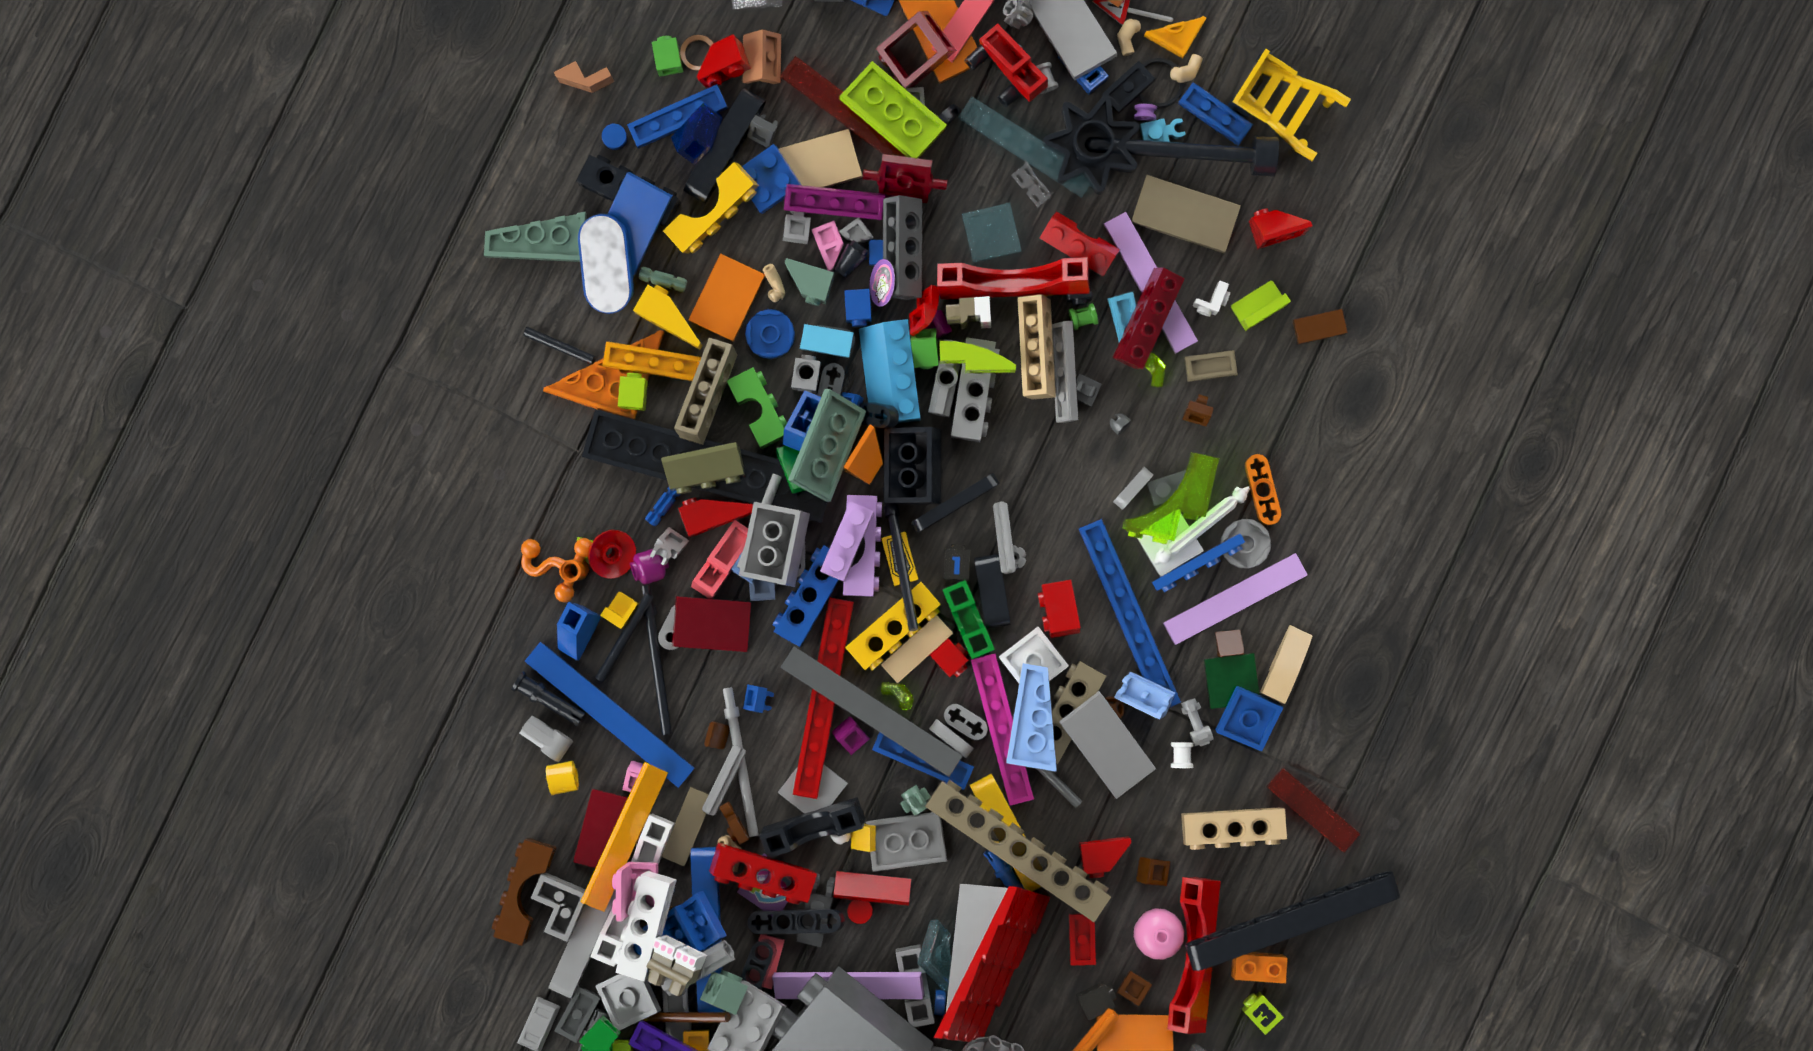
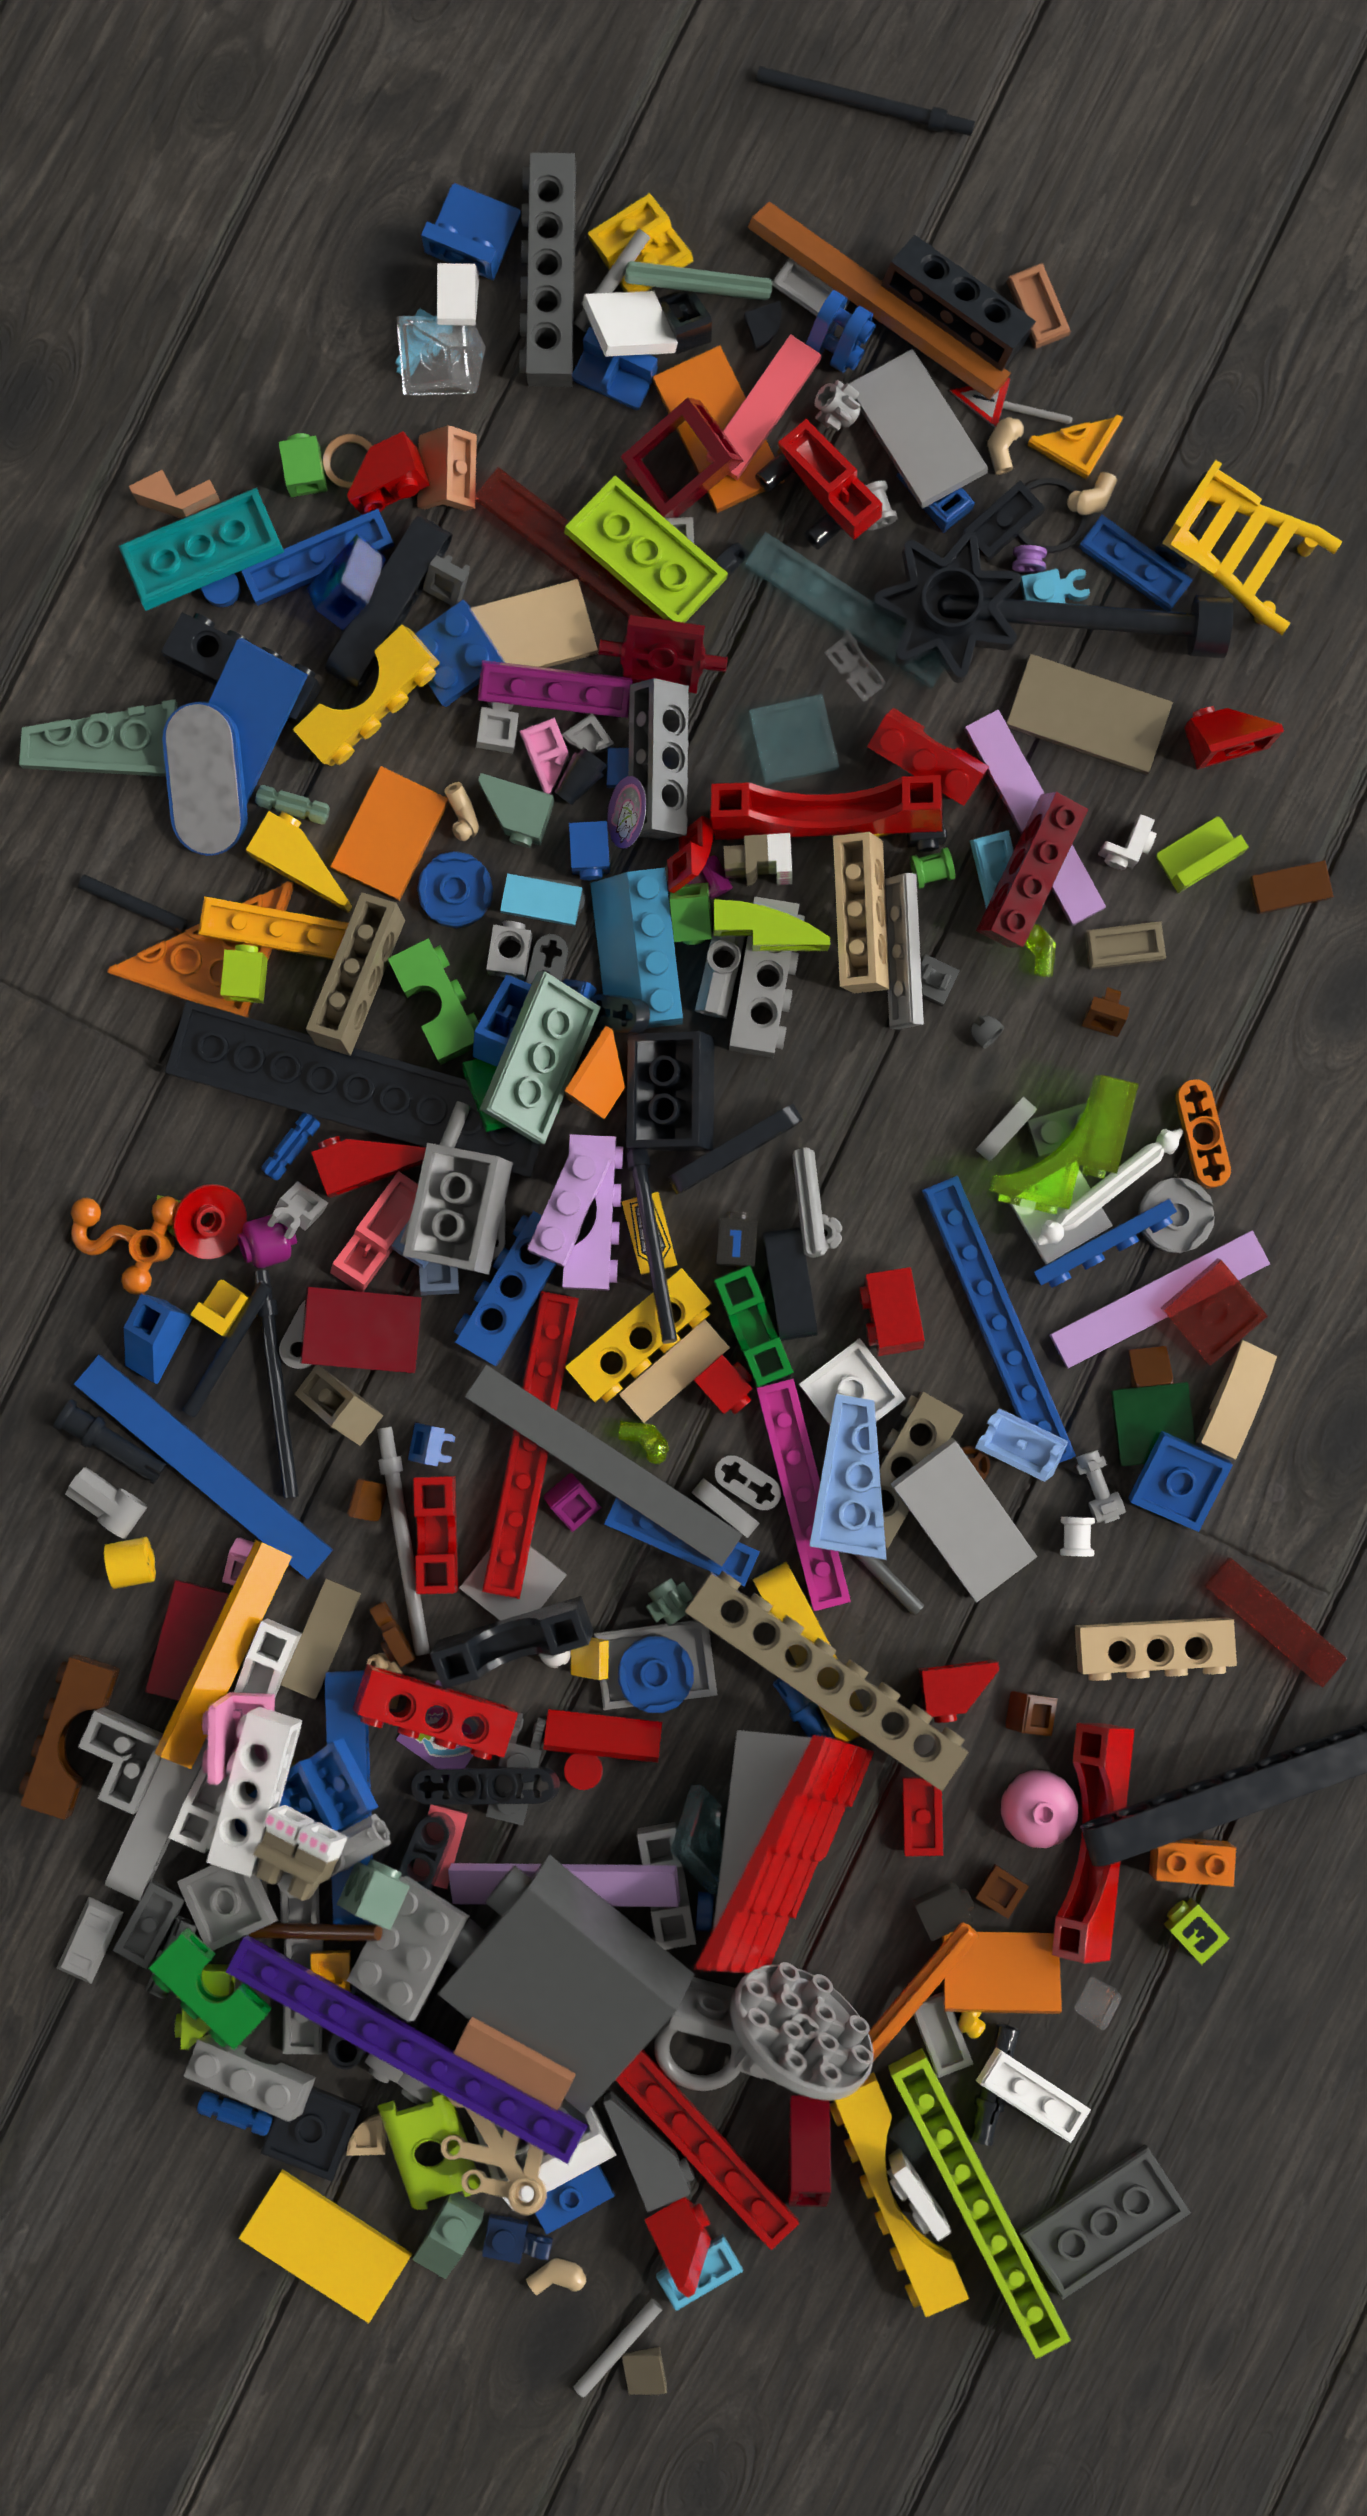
camera: 10 degrees left, 0 degrees up
olive slope [661,442,746,494] -> none
light grey axle [702,745,746,816] -> none
none -> teal tile [119,488,284,611]
none -> dark tan slope [294,1365,383,1446]
none -> red arch [414,1476,458,1594]
none -> blue tile [618,1636,694,1713]
none -> clear red tile [1161,1258,1268,1366]

